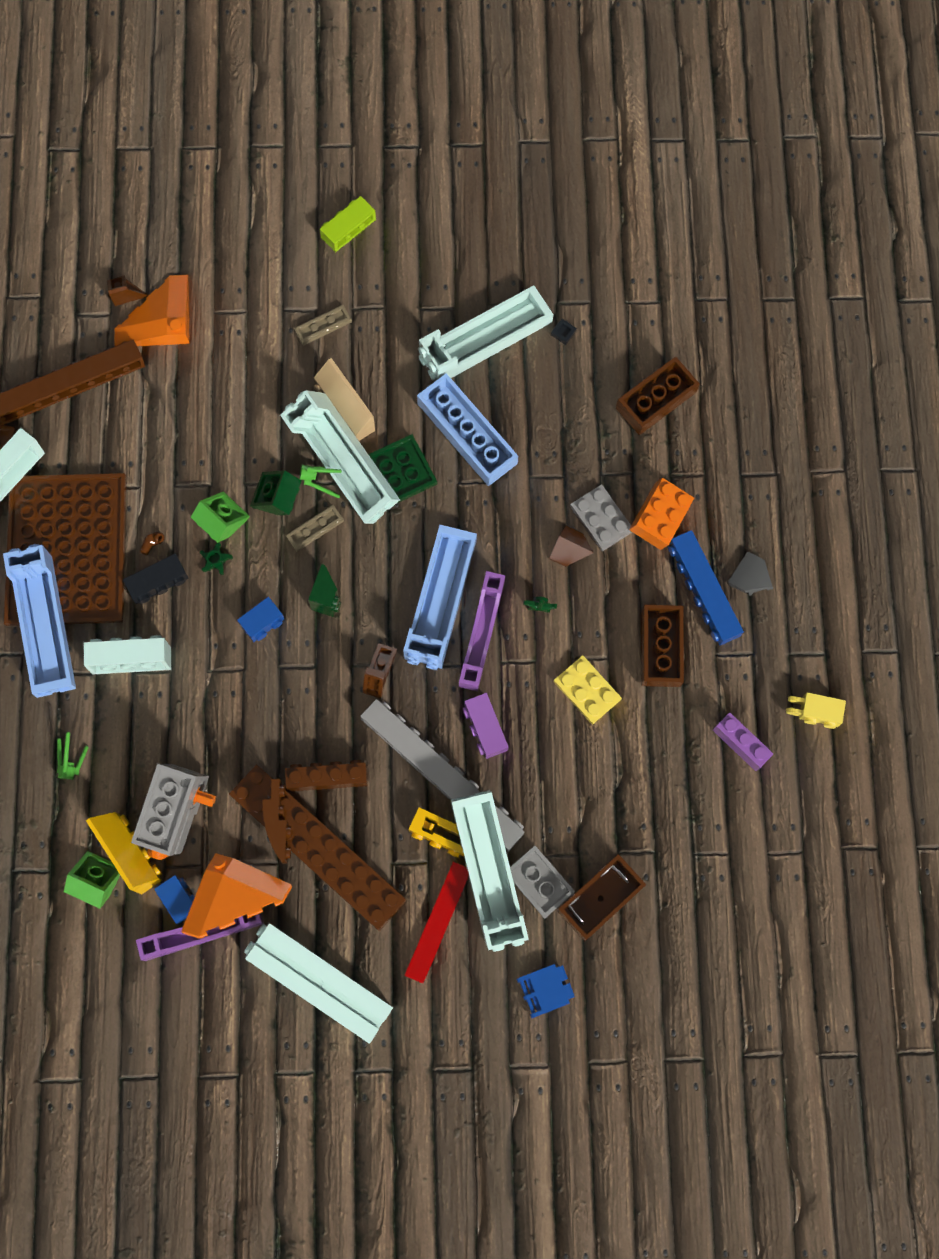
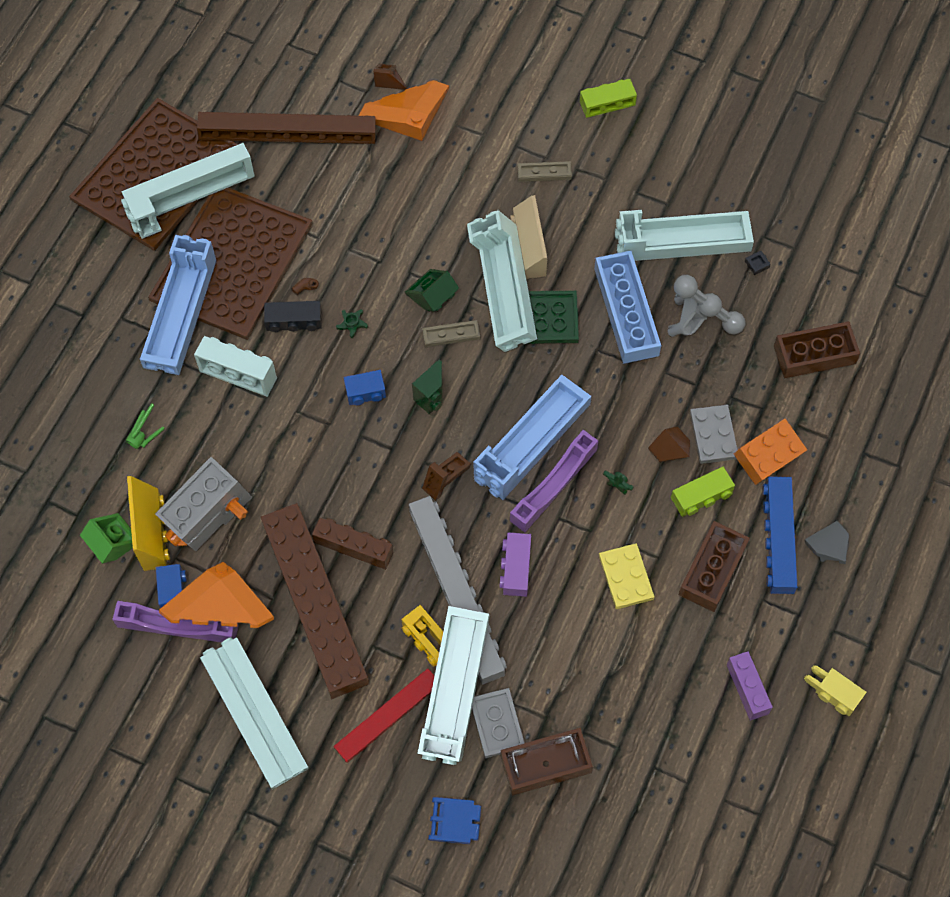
camera: 30 degrees right, 10 degrees down
bright green slope [191,491,250,543] -> none
reddish brown slope [262,779,292,864] -> none
bright green plant [299,465,342,498] -> none
none -> light grey connector [668,275,745,337]
none -> lime brick [671,466,735,517]

